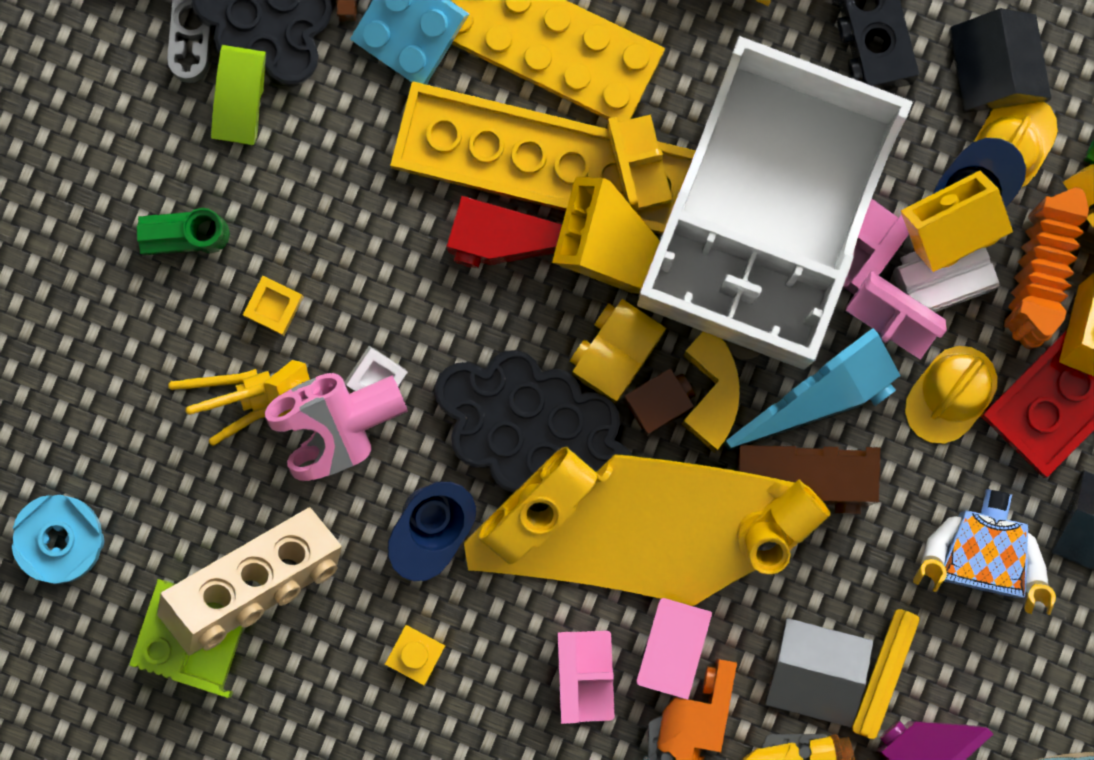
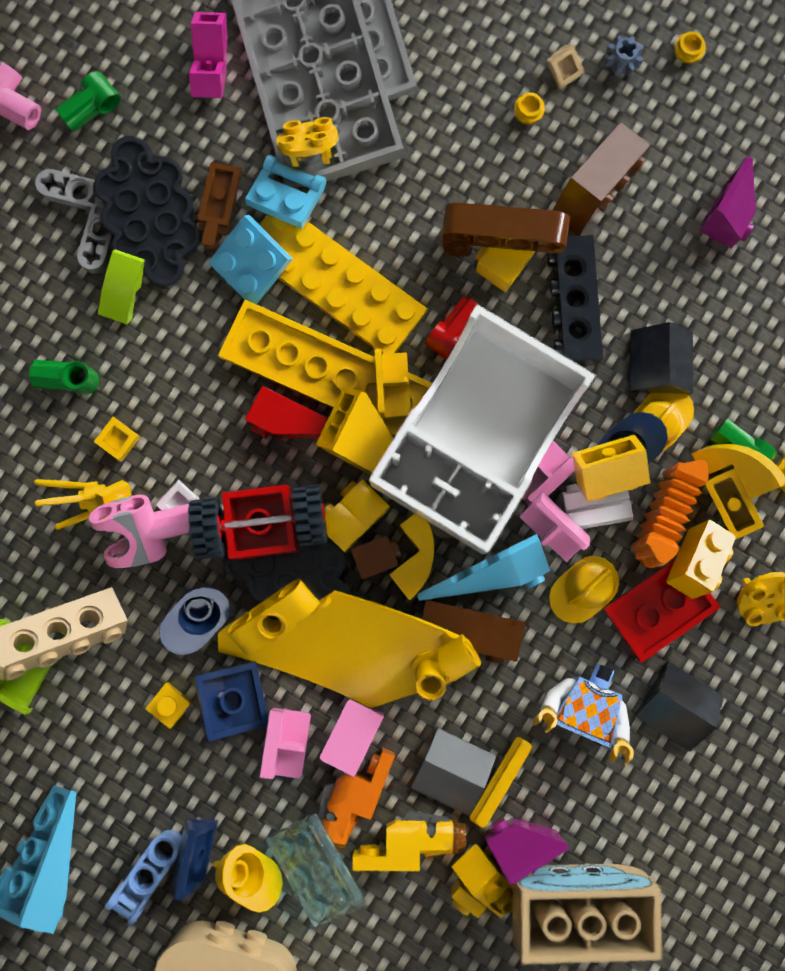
camera: 10 degrees right, 0 degrees up
none -> brick [188,484,327,561]
none -> dark blue slope [193,662,269,742]
none -> red piece [424,296,478,360]

